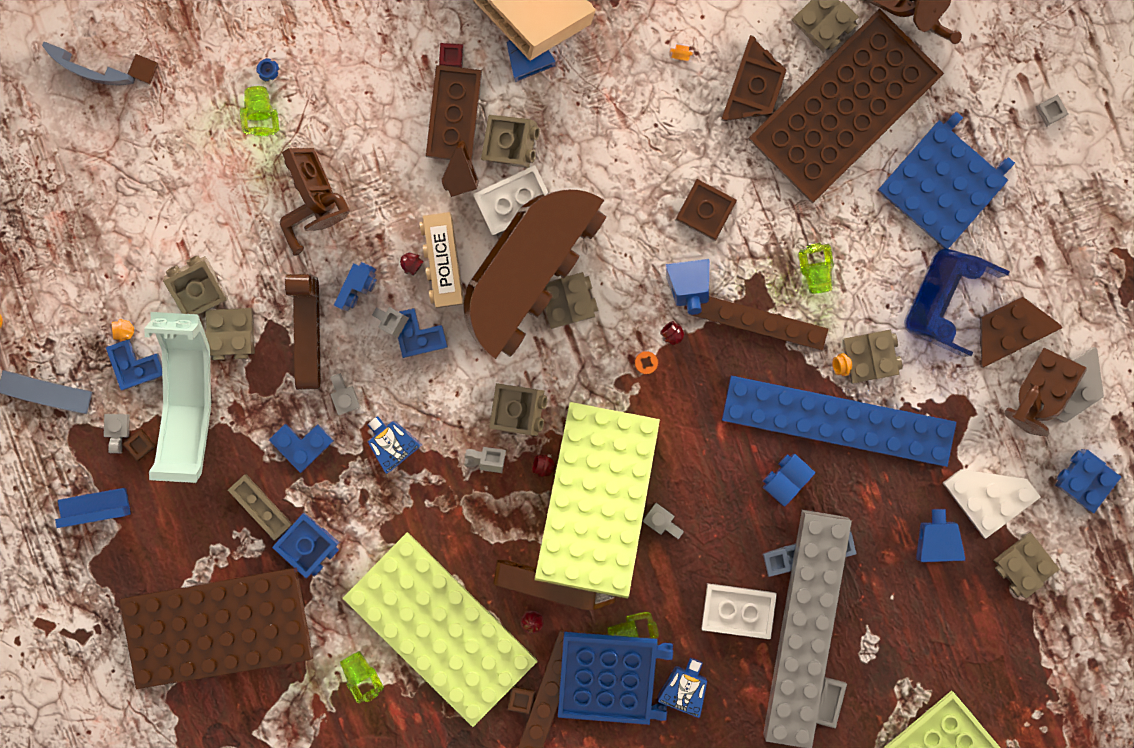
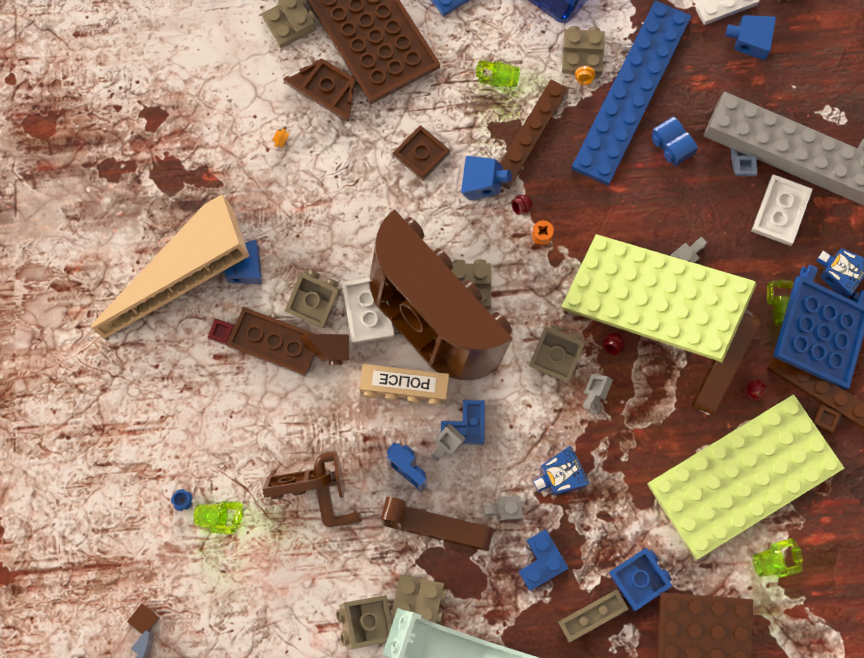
camera: 75 degrees left, 15 degrees down
dark red plate [400,252,424,276] -> none

